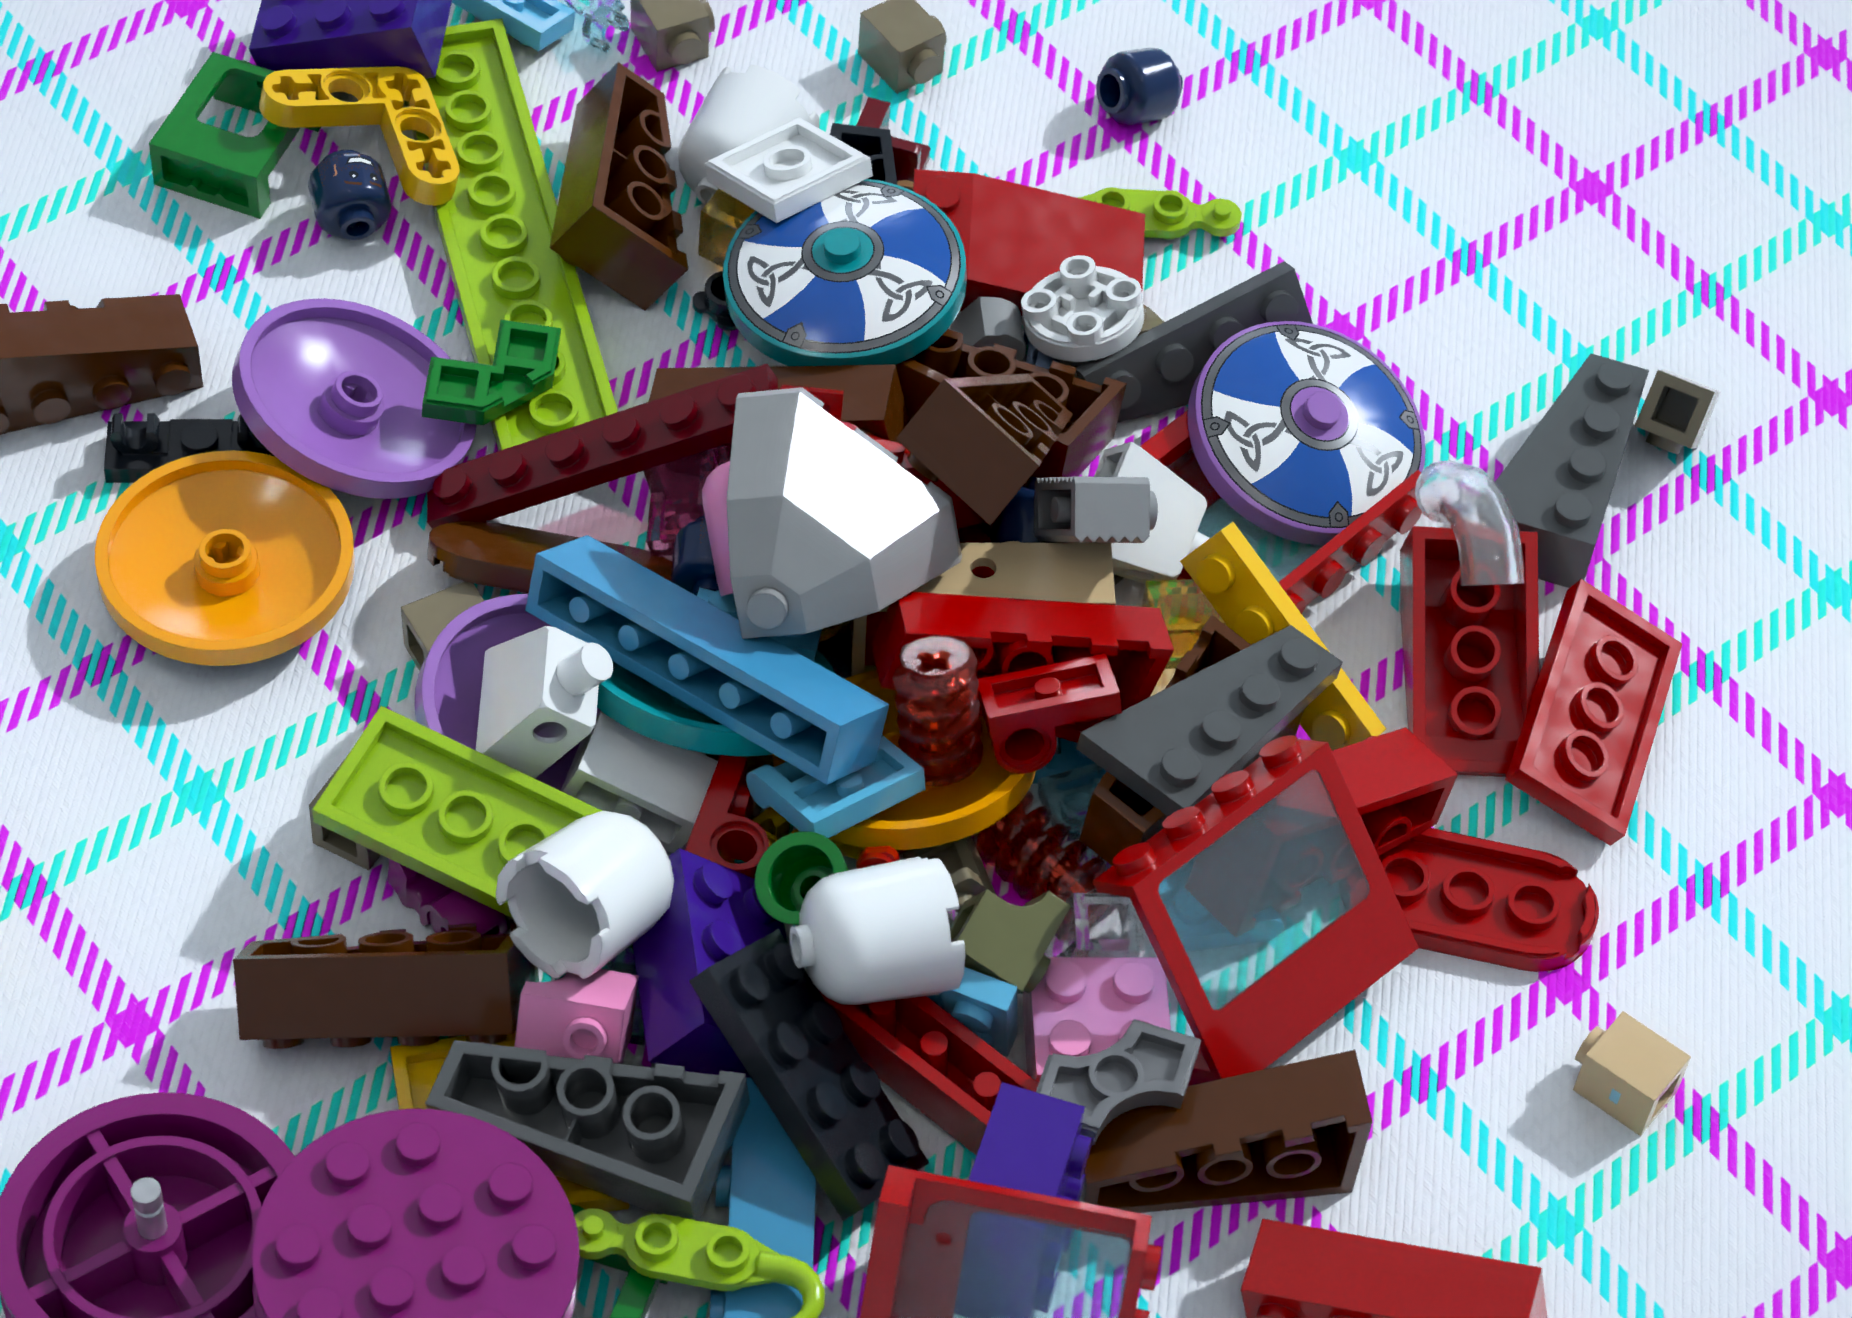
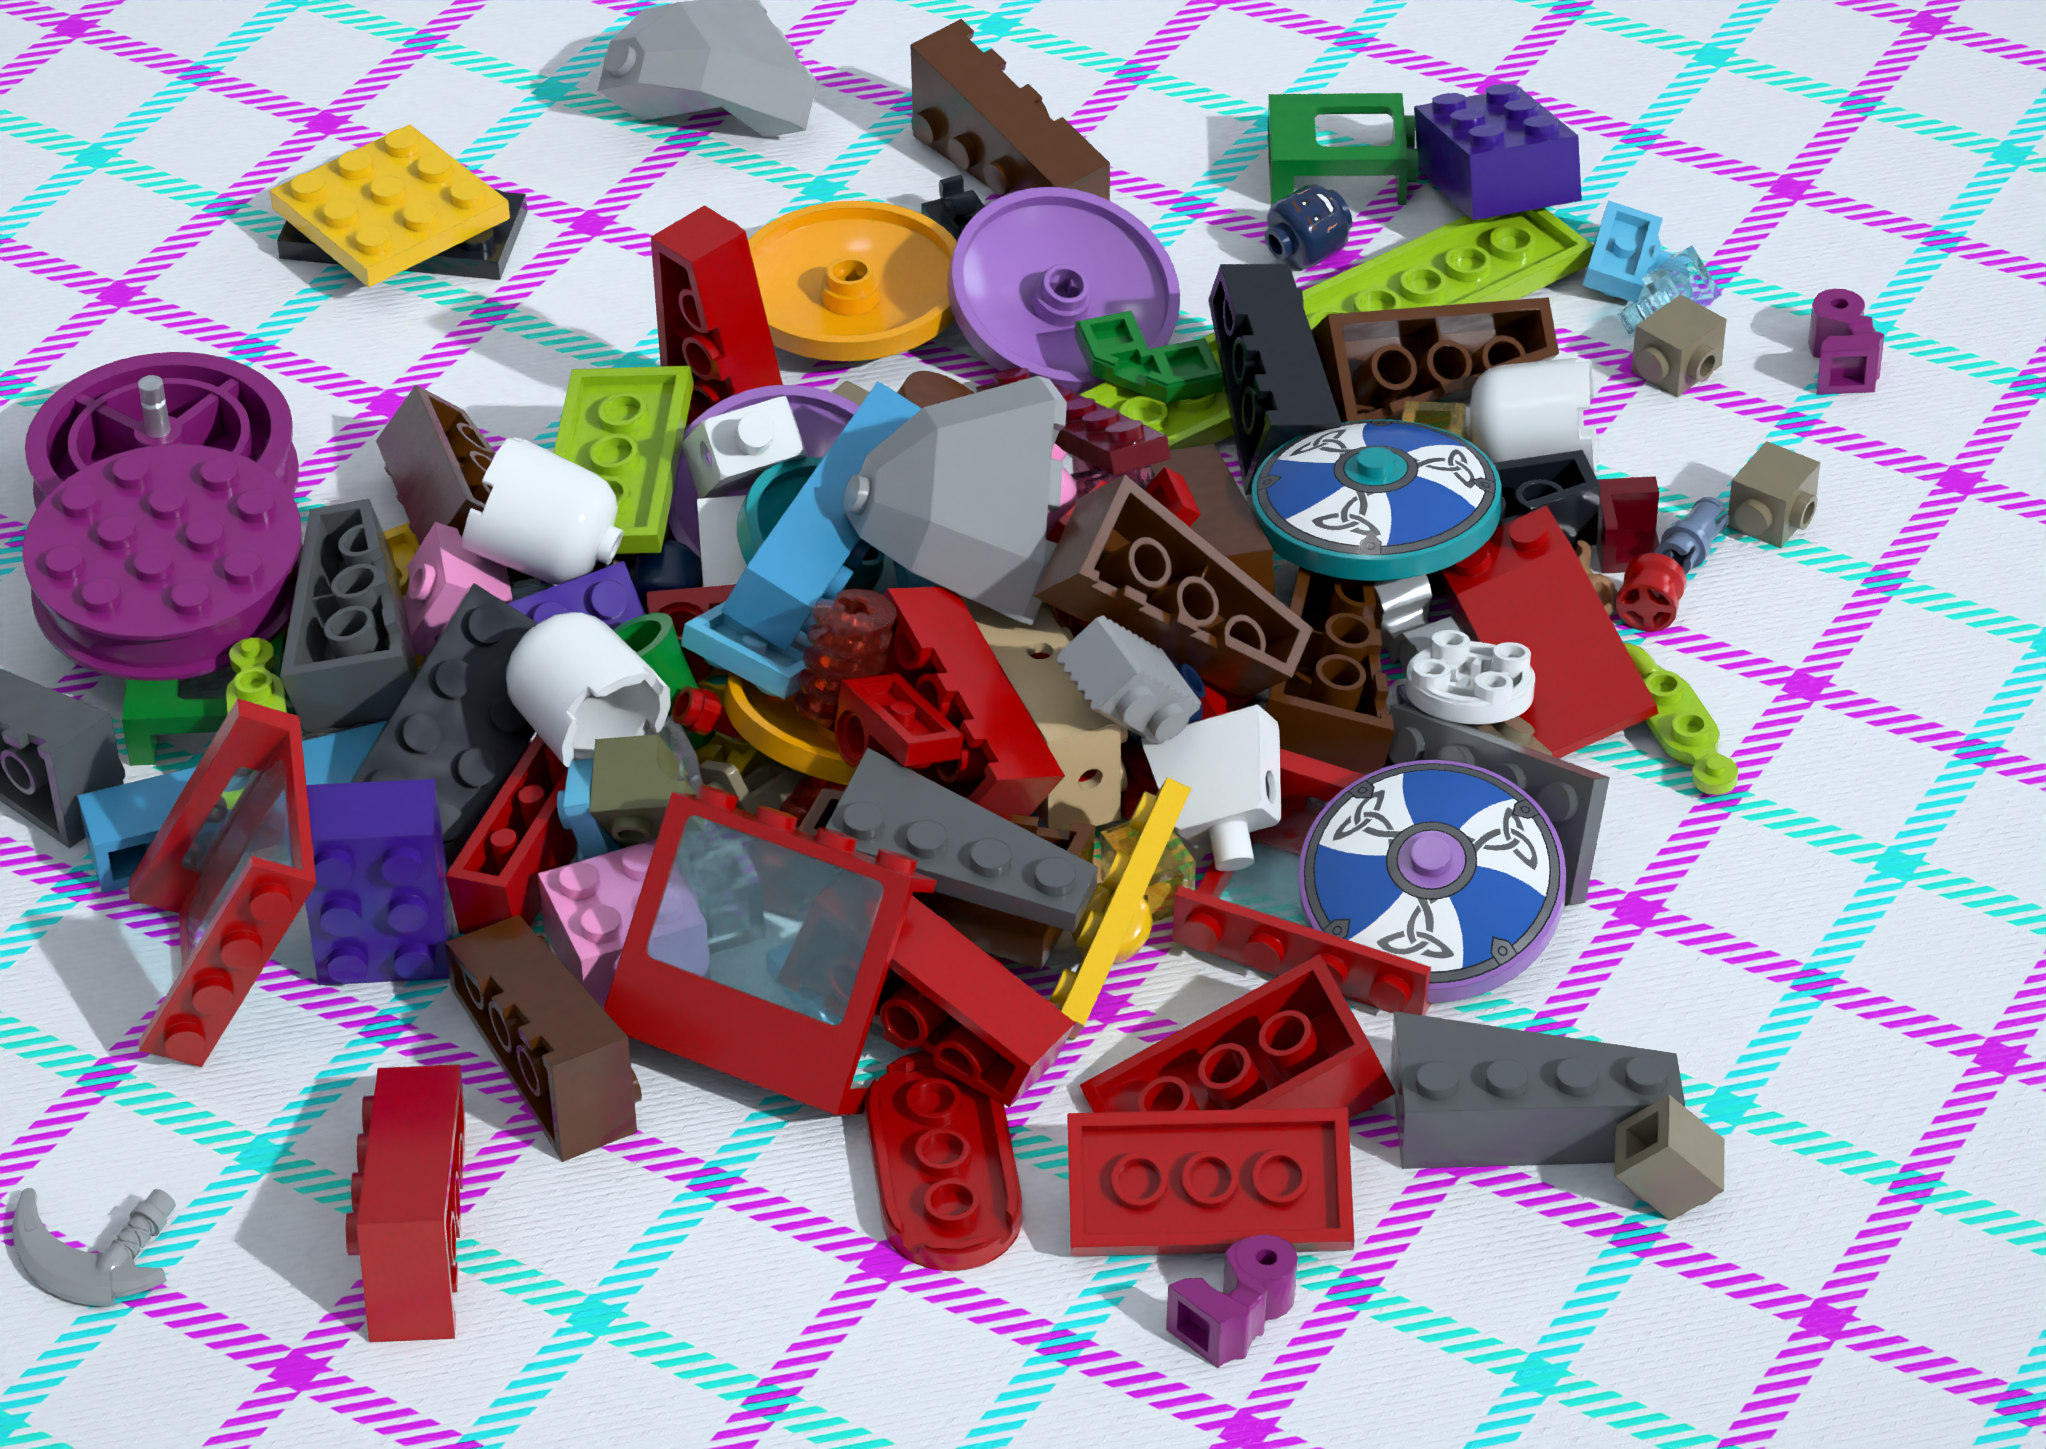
camera: 75 degrees right, 10 degrees down
yellow beam [259,66,460,206] -> none
white tile [704,118,873,223] -> none
flat silver tile [1036,1020,1201,1145] -> none
dark blue head [1096,47,1183,125] -> none
clear cylinder [1415,460,1525,586] -> none
tan brick [1573,1011,1691,1136] -> none
none -> red wedge [650,205,783,424]
none -> magenta leg [1166,1234,1298,1368]
none -> black wedge [1208,264,1342,495]
none -> red wheel [1615,553,1687,632]
none -> sand blue pin [1655,497,1730,575]

